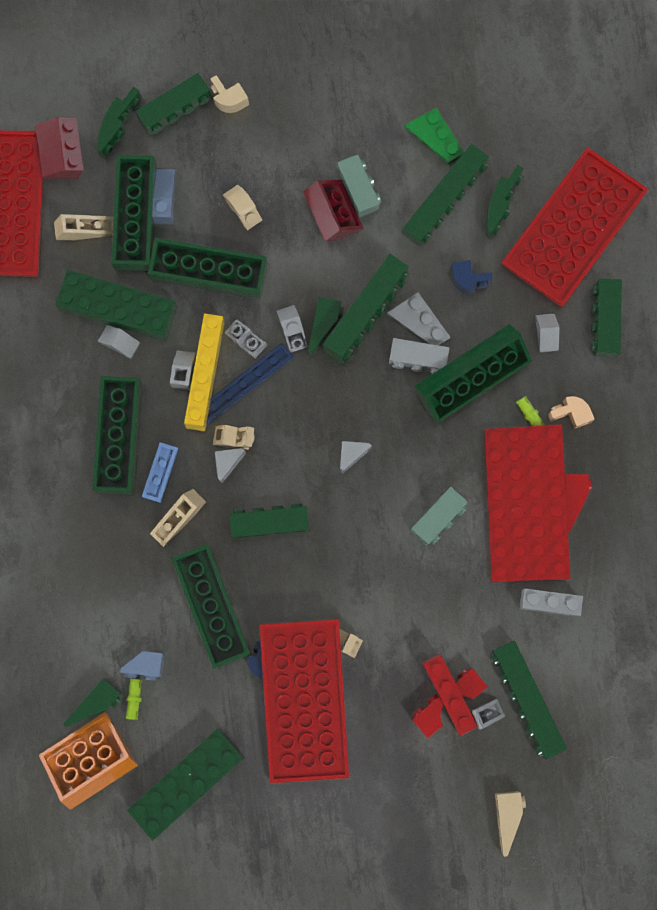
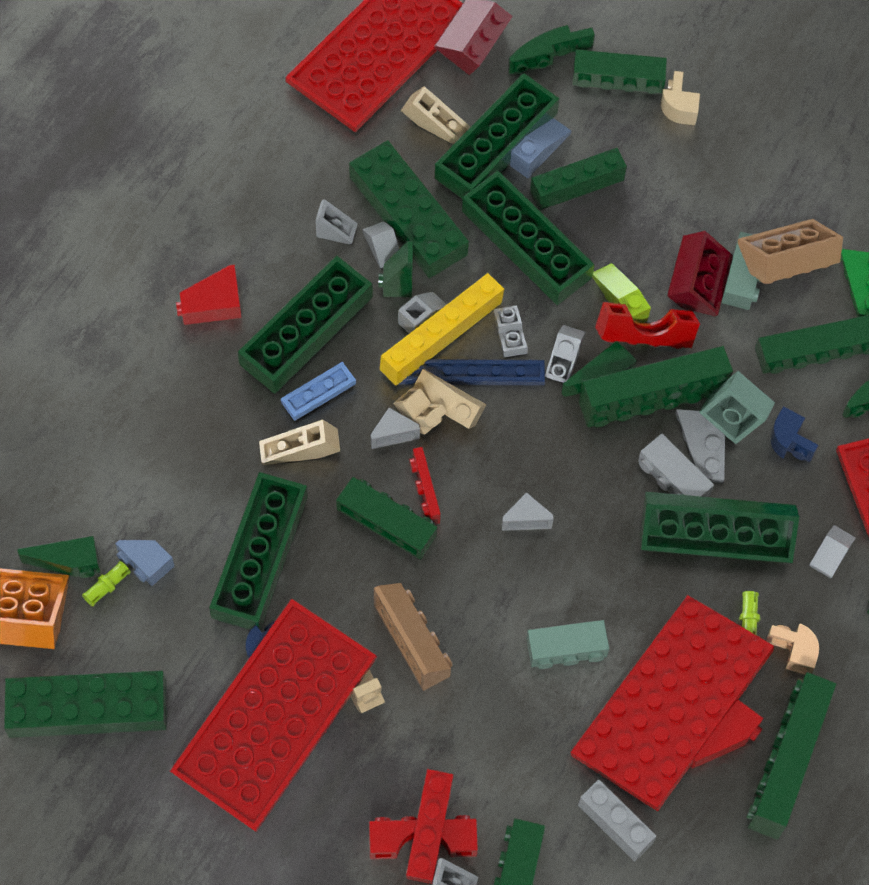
camera: 35 degrees right, 15 degrees down
tan brick [223,185,262,230] -> none
none -> red slope [176,264,241,325]
none -> light grey slope [315,199,358,244]
none -> medium nougat slope [374,583,453,691]
none -> dark green slope [378,241,413,297]
none -> red plate [409,447,441,524]
none -> tan slope [413,369,486,428]
none -> dark green brick [530,148,627,211]
none -> lime slope [592,263,651,323]
none -> red arch [595,302,700,349]
none -> sand green brick [699,371,775,444]
none -> medium nougat slope [738,219,843,284]
none -> dark green brick [746,672,837,840]

